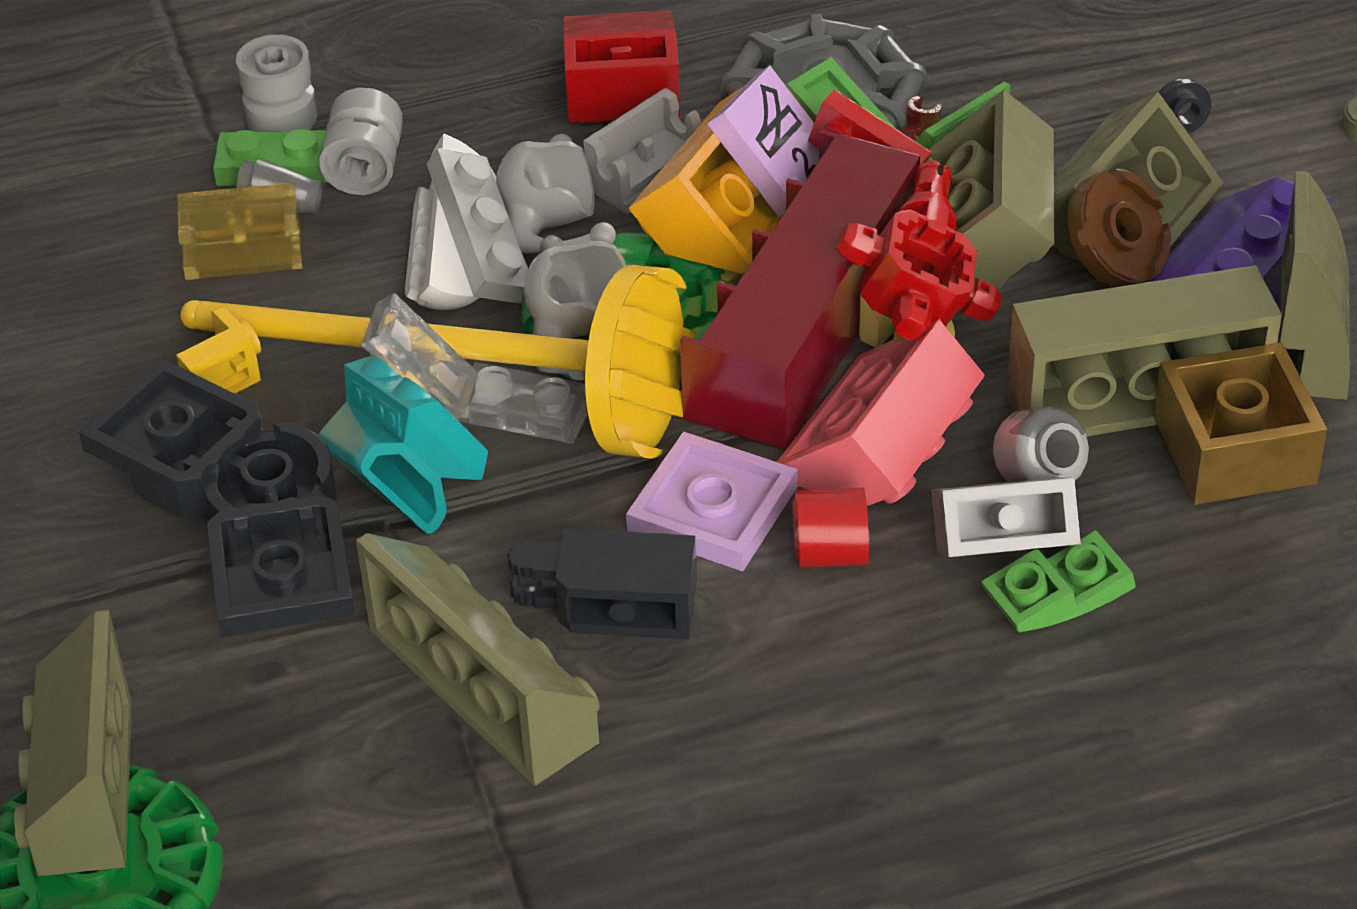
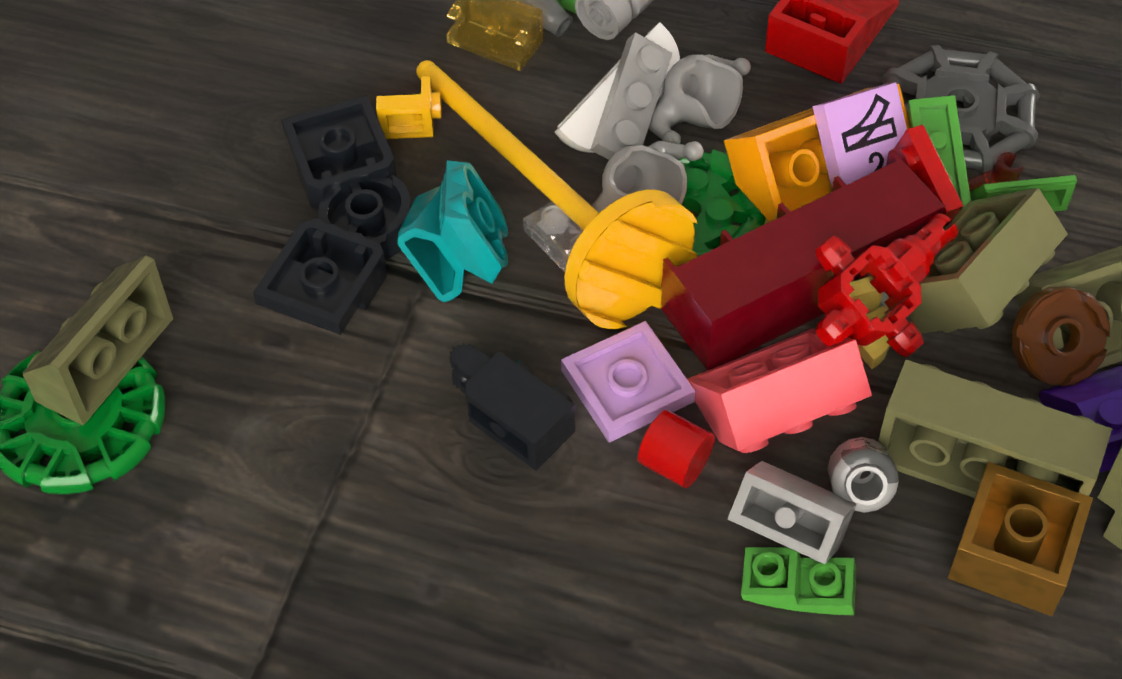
camera: 35 degrees right, 10 degrees up
olive slope [356,533,600,786] -> none
clear piece [361,293,478,419] -> none
light grey hinge [584,88,702,214] -> none

